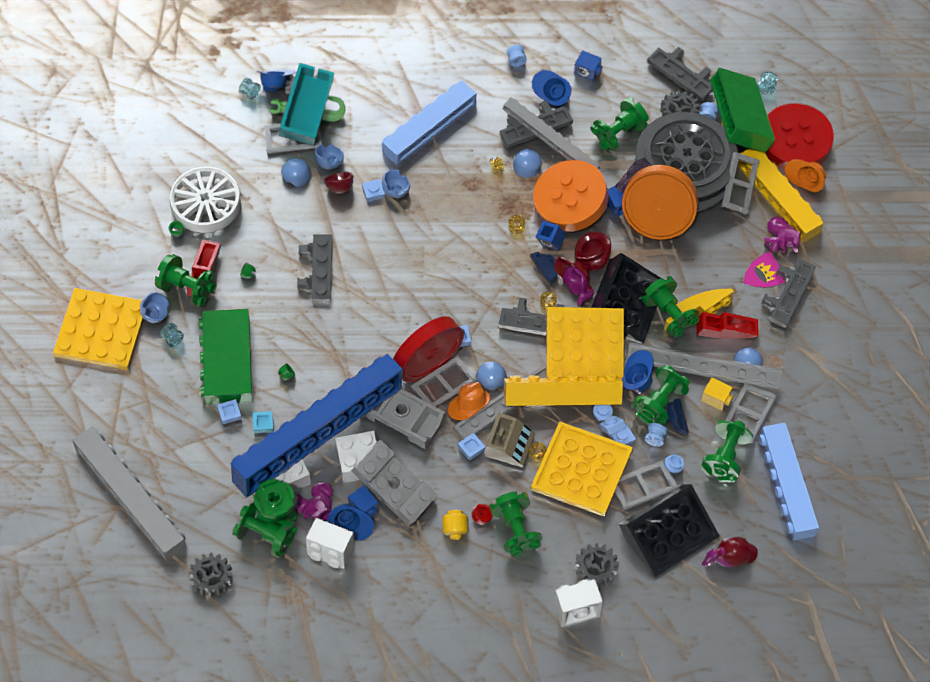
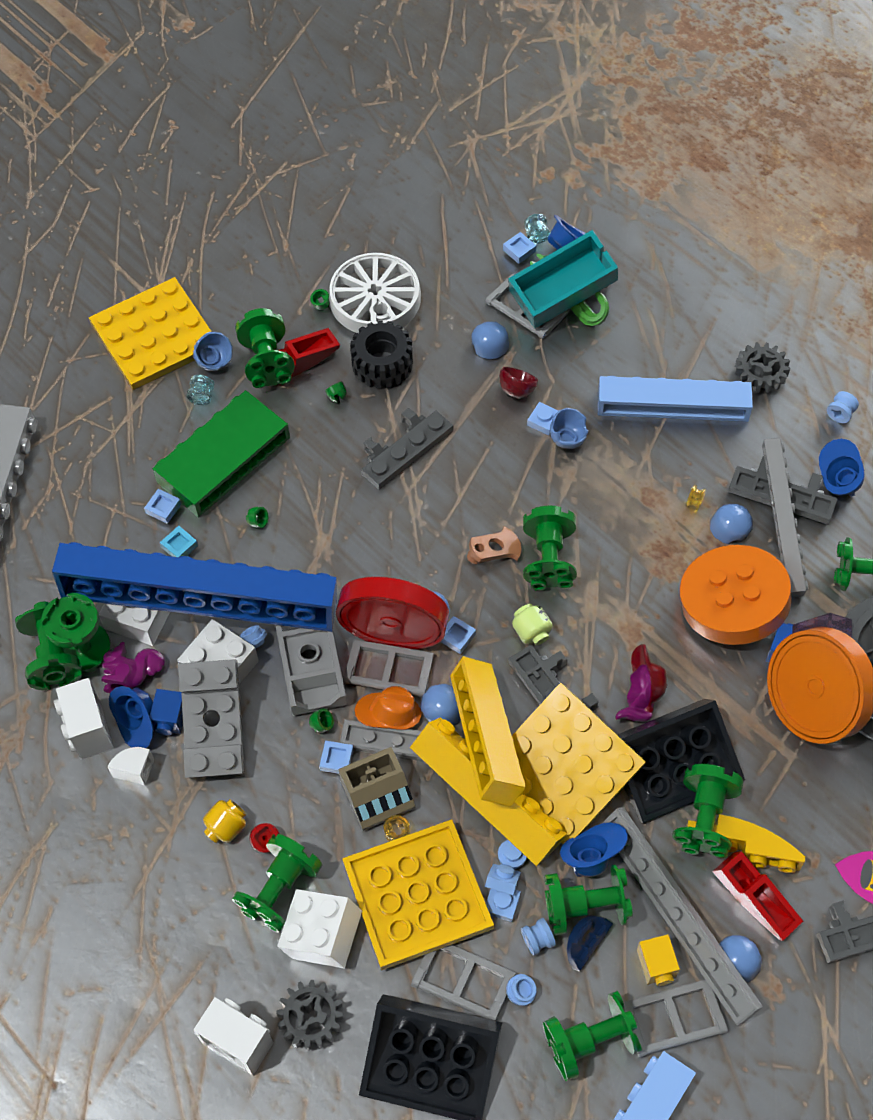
camera: 50 degrees right, 0 degrees up
medium blue hair [315,144,344,169] -> none
clear yellow bush [508,215,525,234] -> none
dark blue plate [530,252,558,285] -> none
blue brick [536,221,566,251] -> none
clear yellow bush [540,292,557,310] -> none
dark red piece [574,232,612,271] -> none
none -> white brick [108,747,154,785]
none -> light blue plate [240,625,267,648]
none -> white brick [277,889,362,968]
none -> green hinge [309,708,334,733]
none -> black tyre [350,321,413,389]
none -> yellow brick [450,656,525,806]
none -> nougat piece [467,526,521,564]
none -> light blue plate [503,232,537,264]
none -> yellowish green head [512,604,553,646]
none -> green piece [523,505,577,591]
none -> dark grey gear [735,342,790,393]

